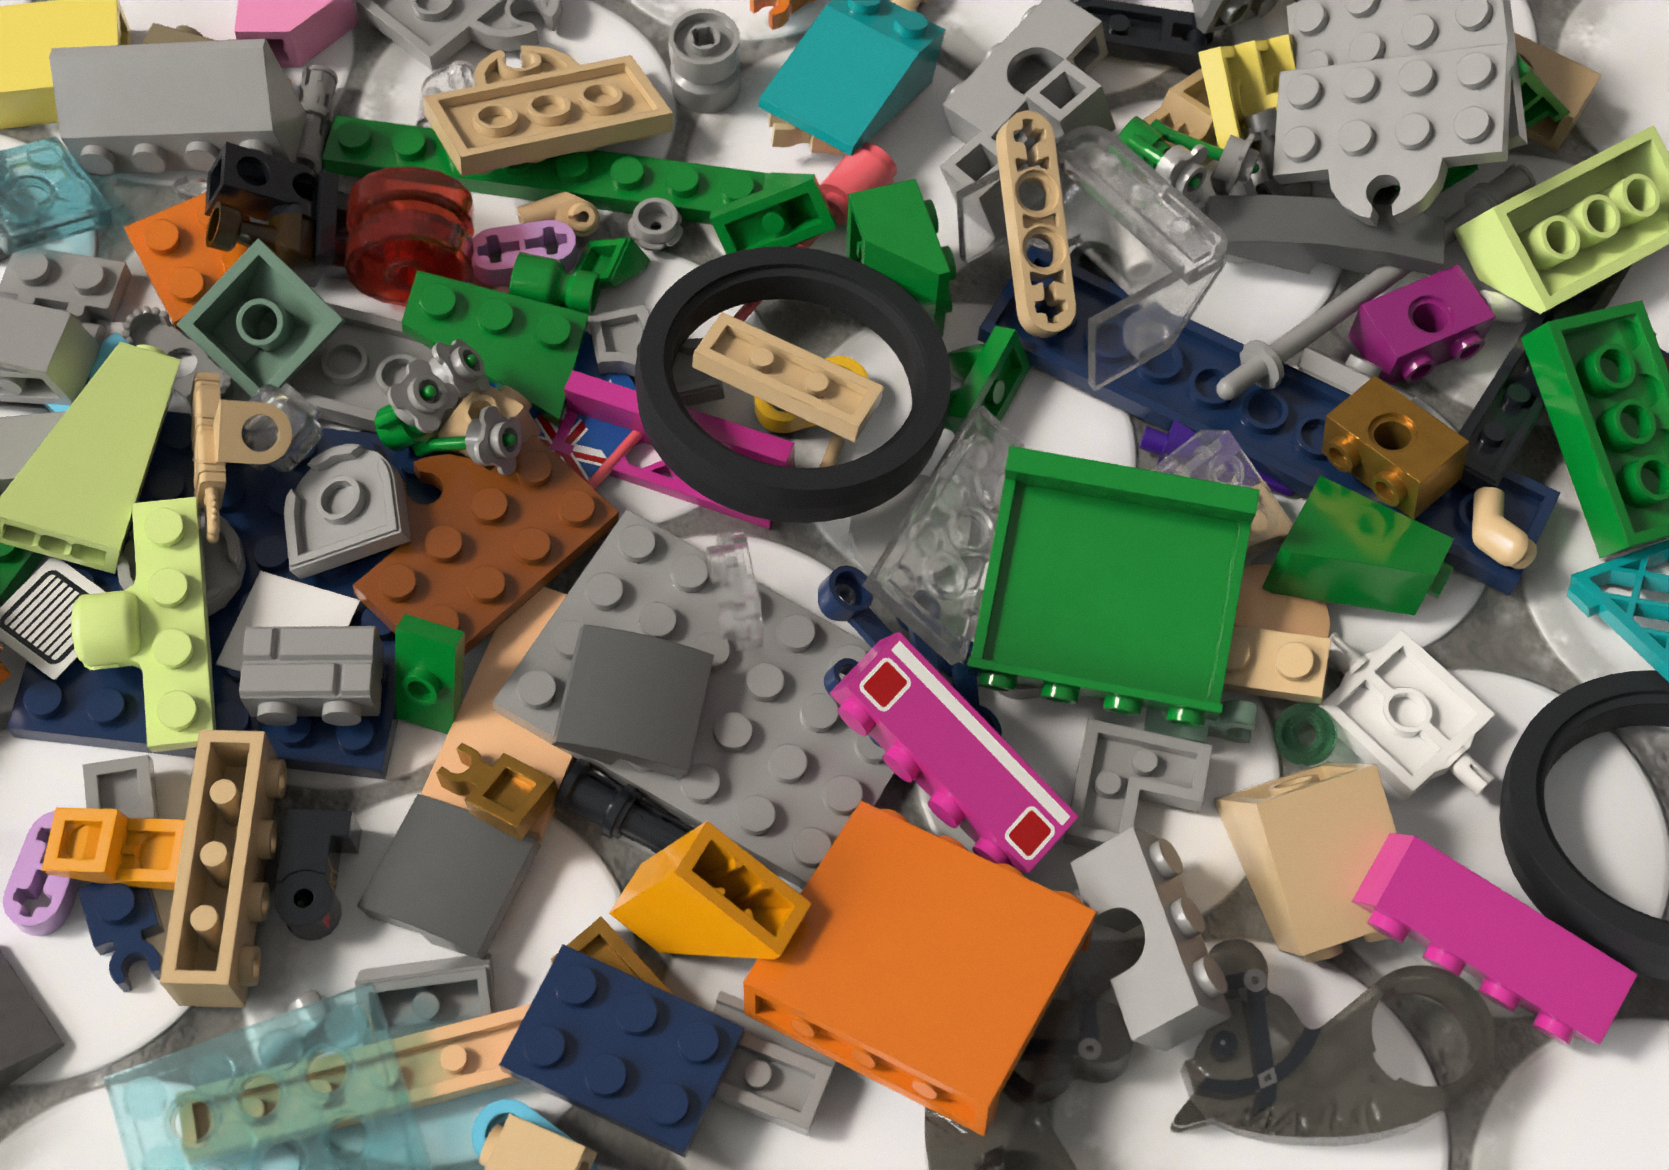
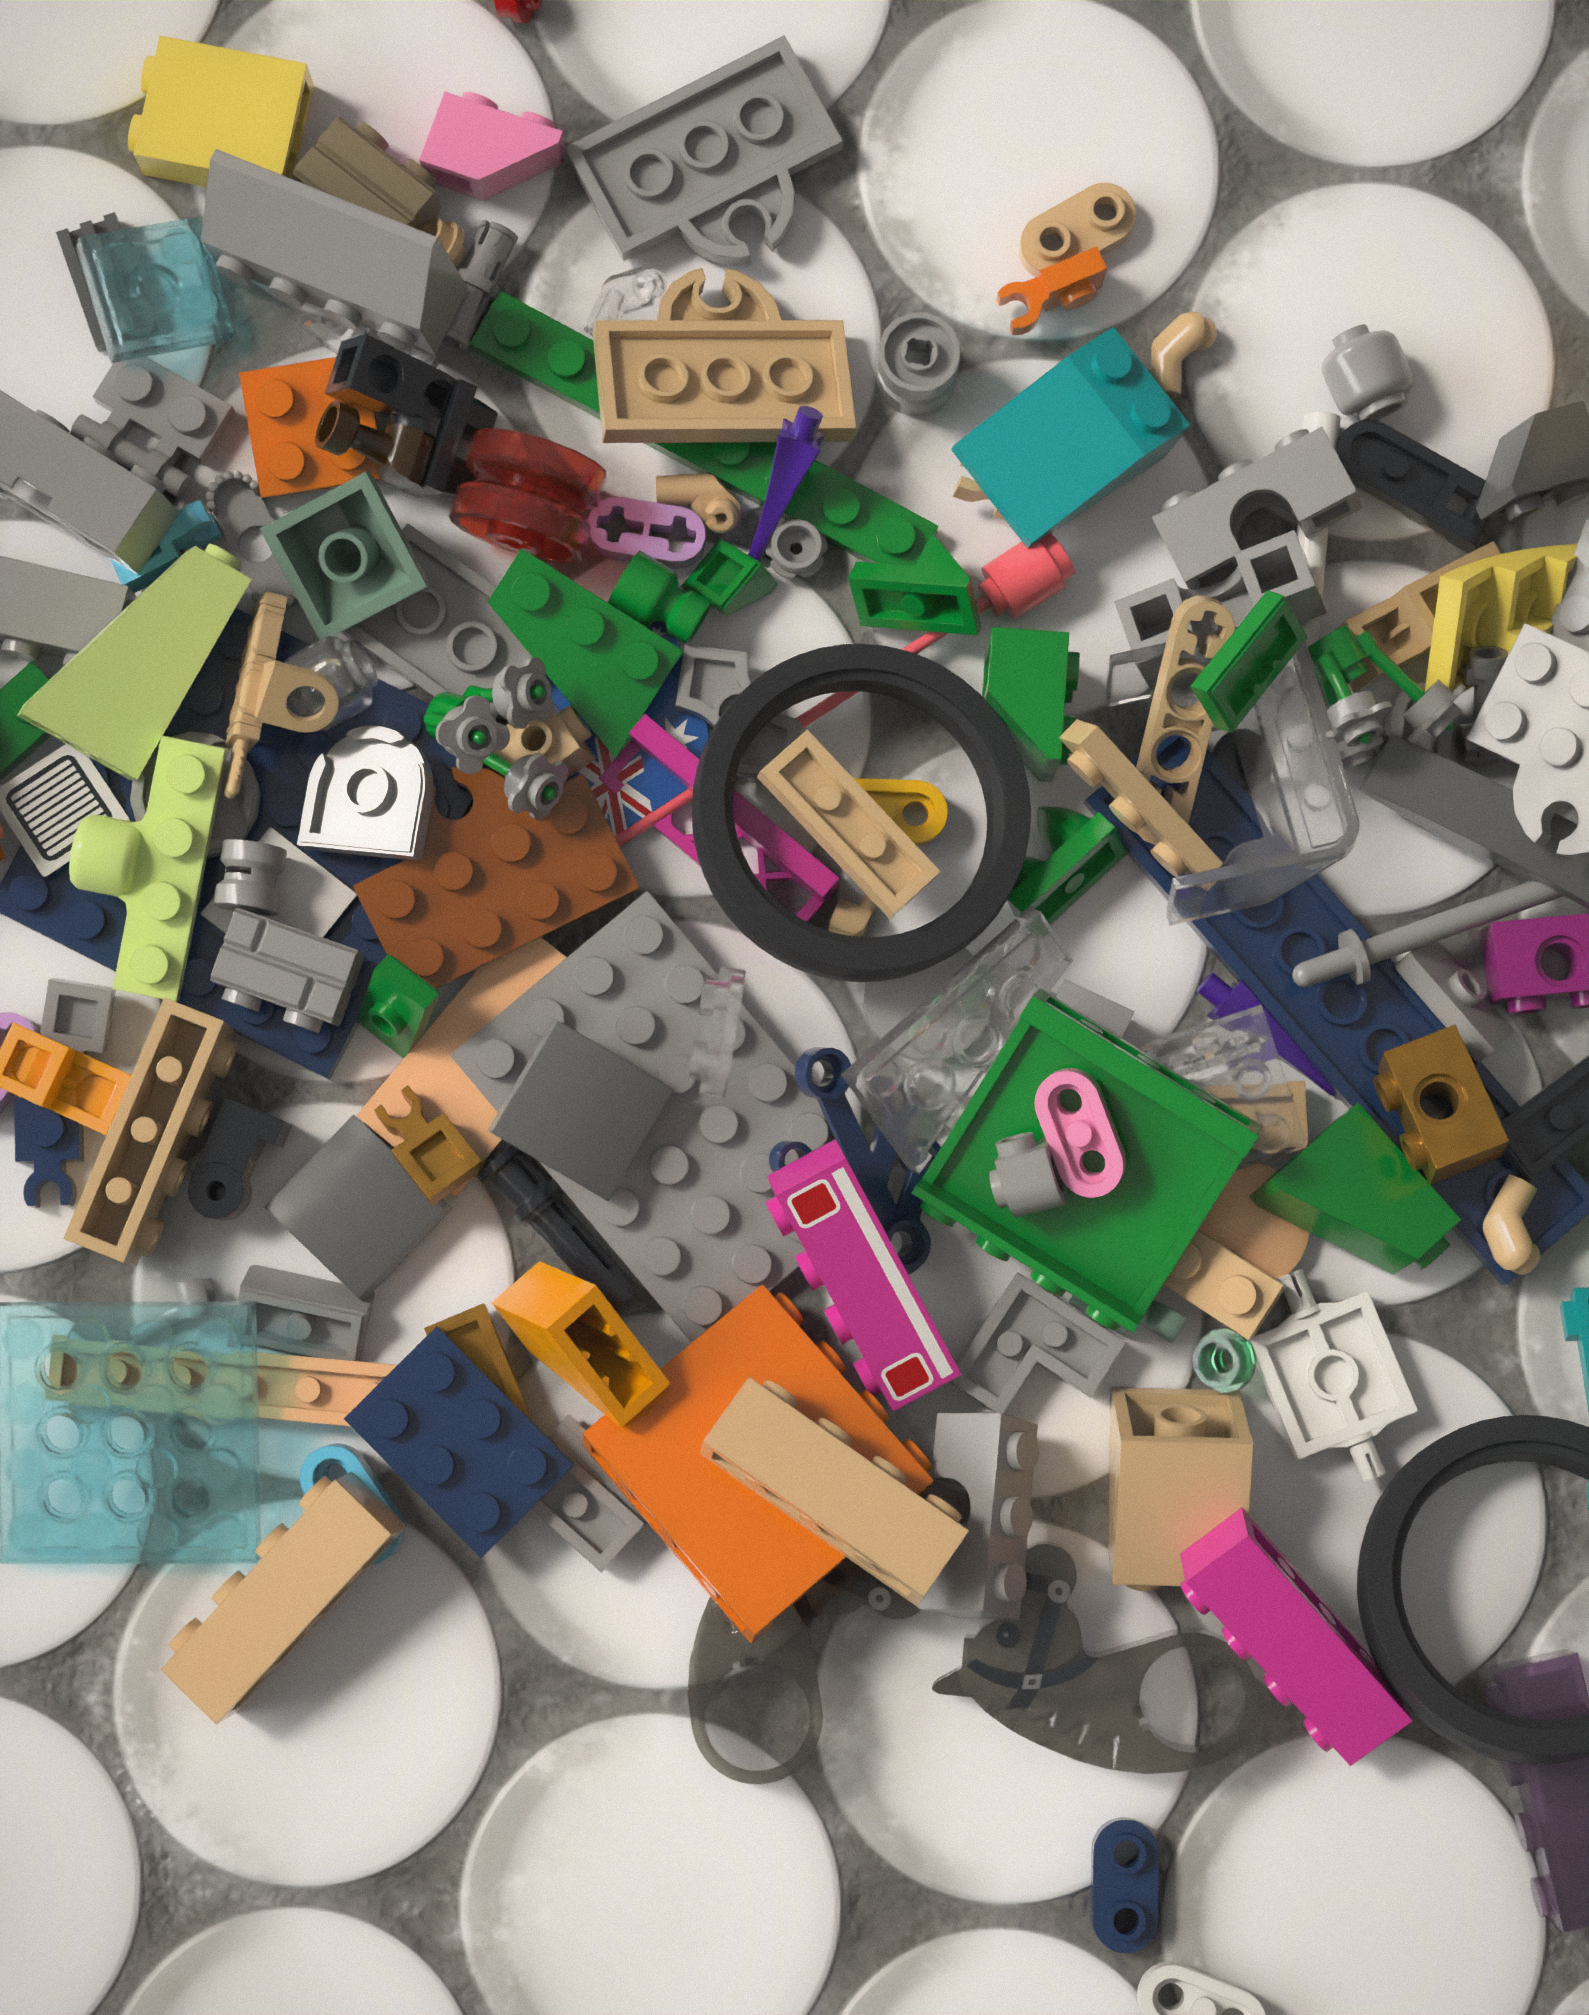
camera: 20 degrees right, 20 degrees up
none -> light grey wheel [213,839,287,915]
none -> tan brick [700,1377,969,1606]
none -> dark purple piece [748,406,825,562]
none -> light grey plate [989,1132,1068,1218]
none -> bright pink plate [1035,1068,1126,1198]
none -> tan plate [1059,719,1223,882]
none -> green plate [1190,590,1308,733]

